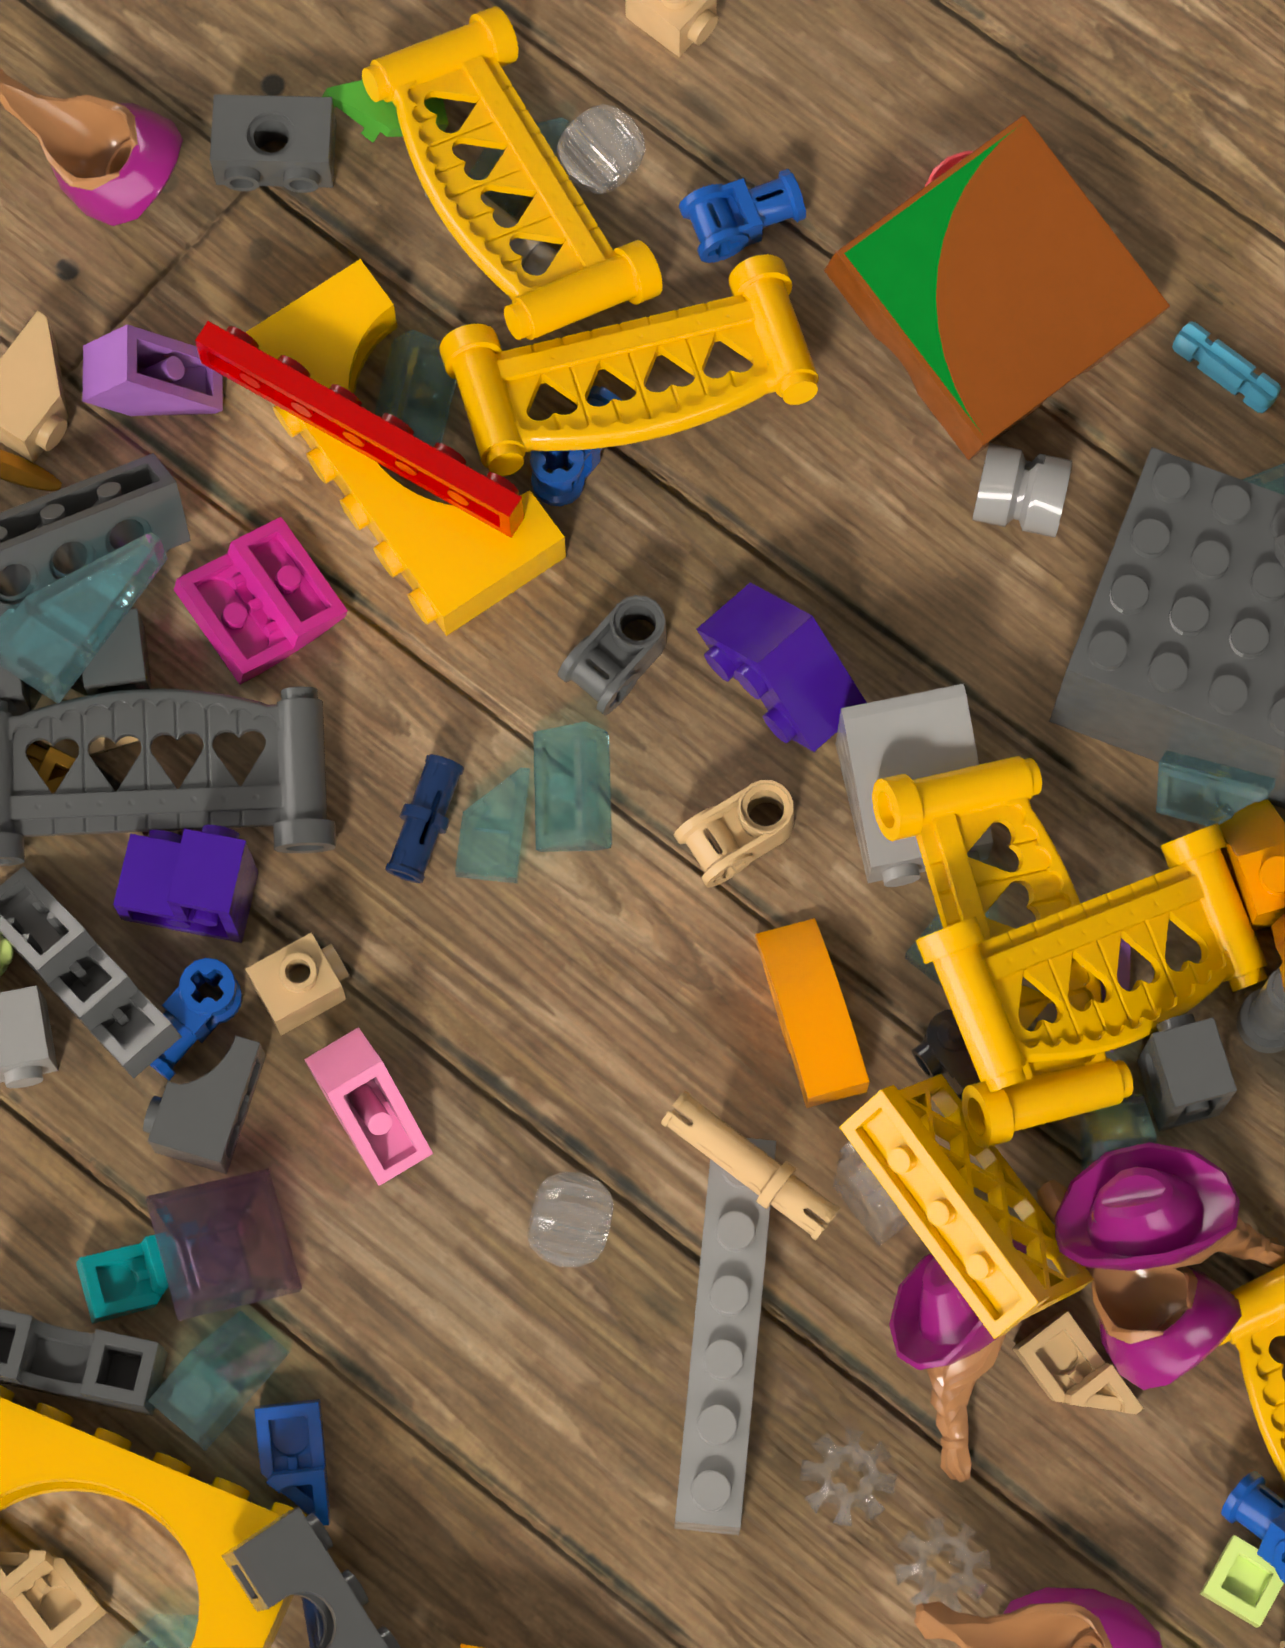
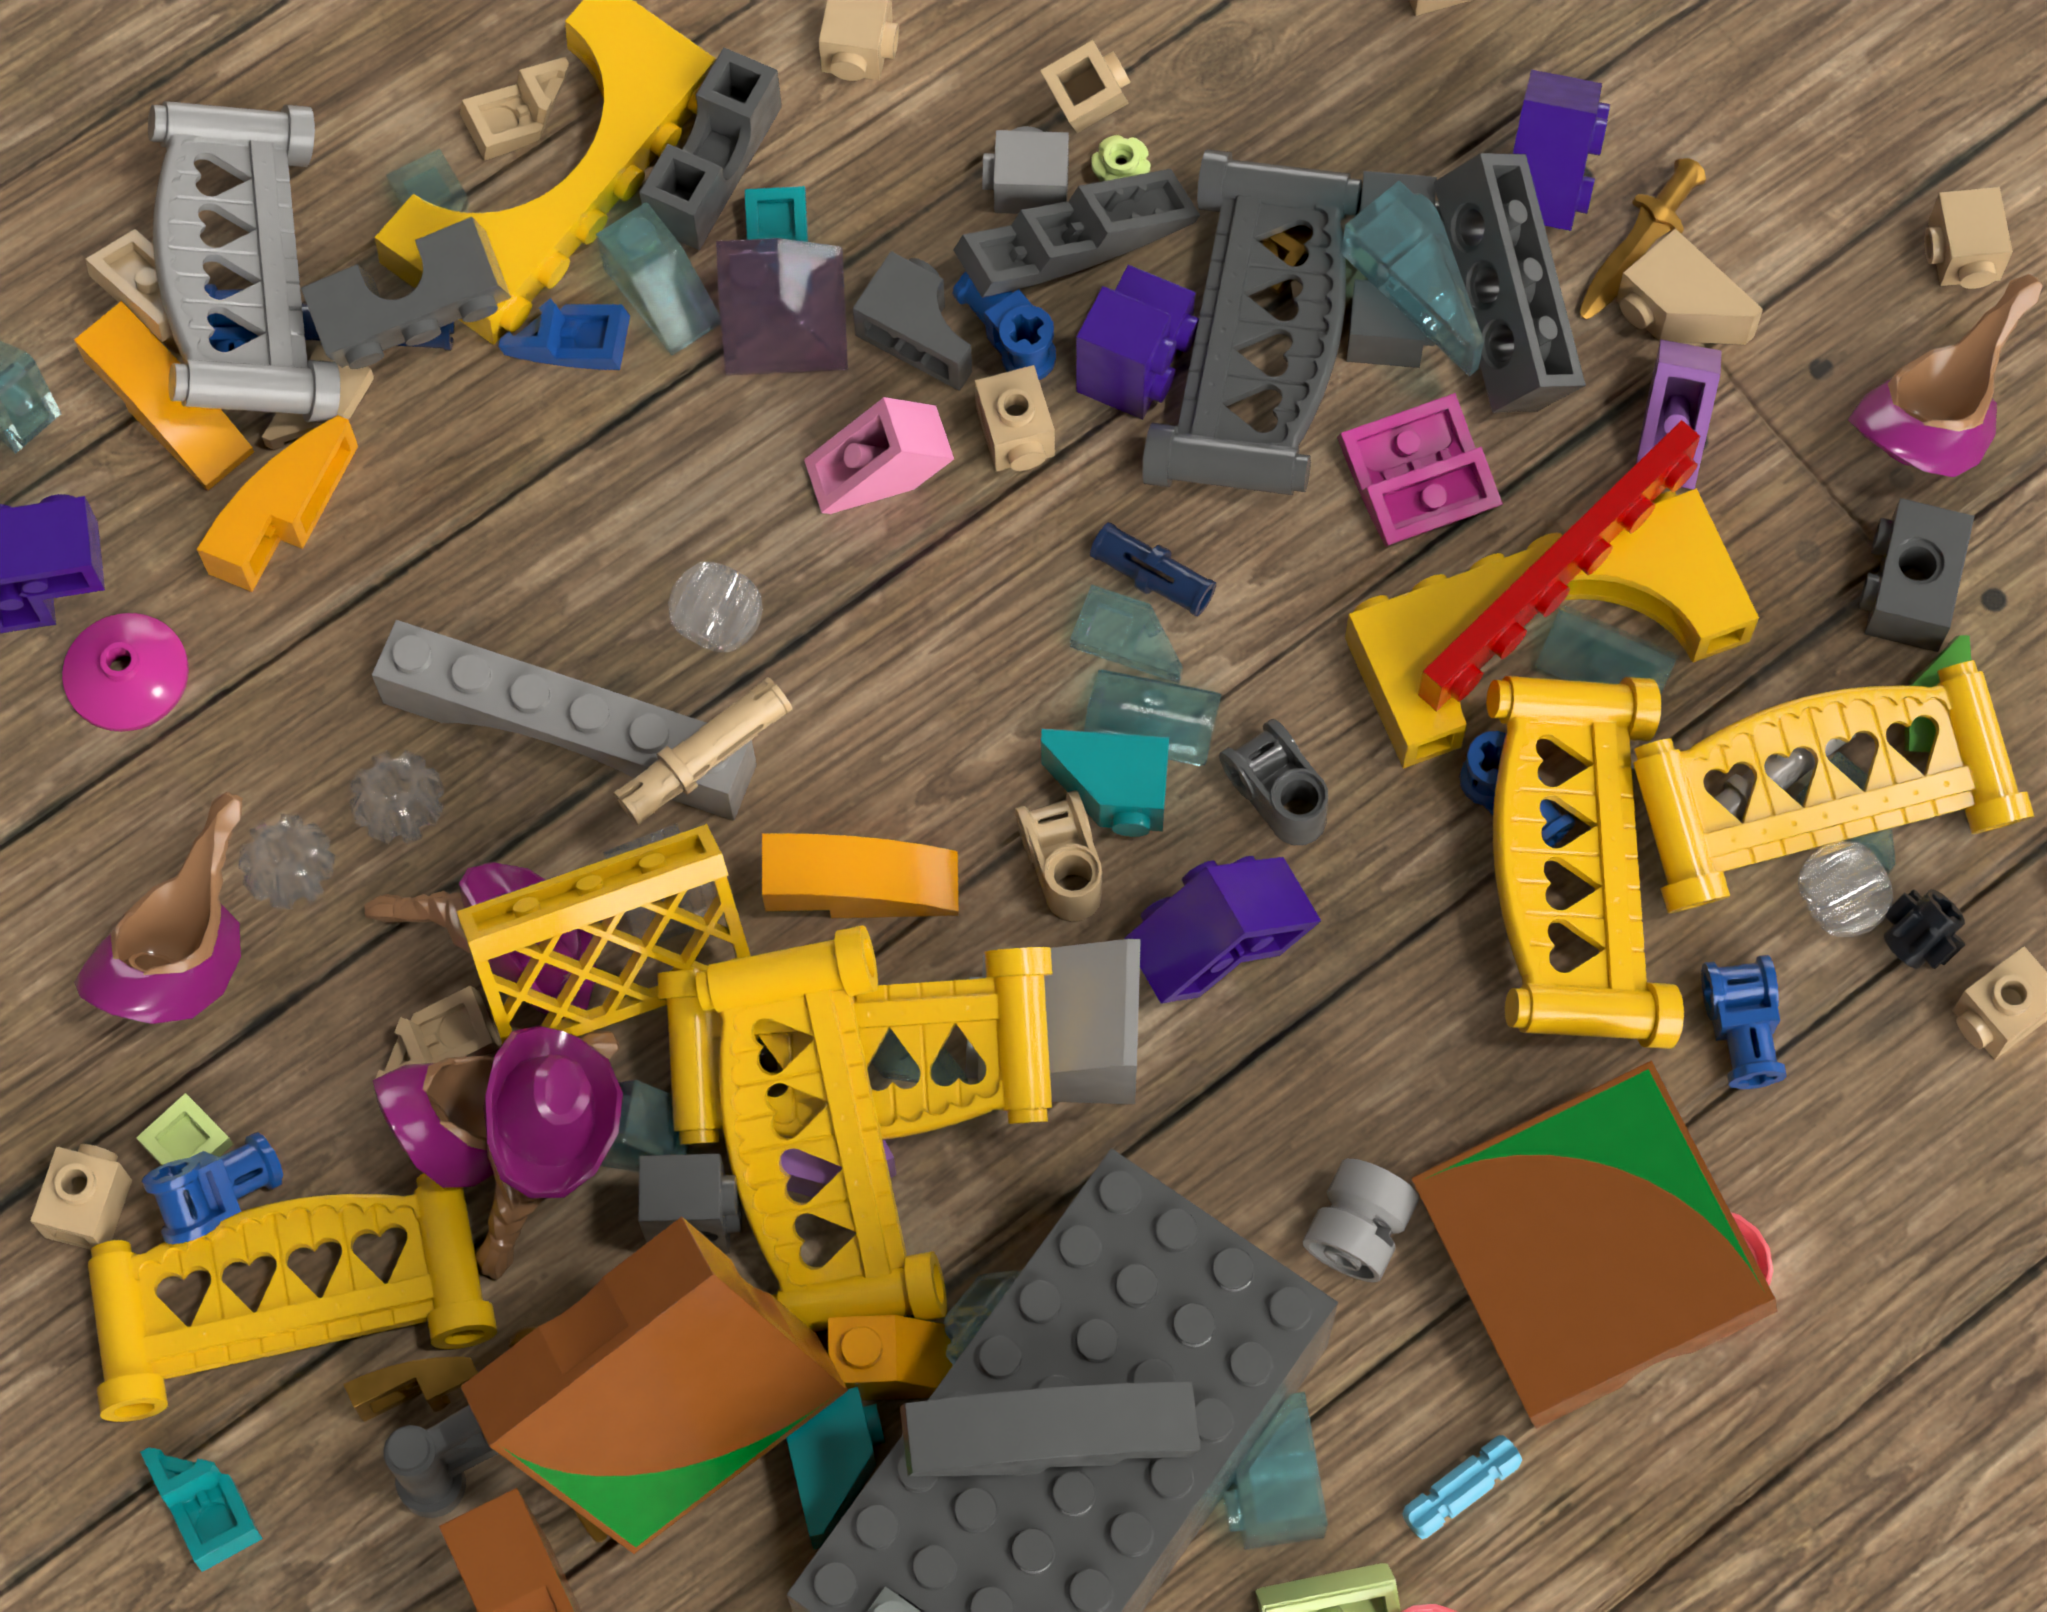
camera: 105 degrees right, 5 degrees down
none -> teal slope [1041,729,1169,837]
none -> black gear [1883,889,1965,969]

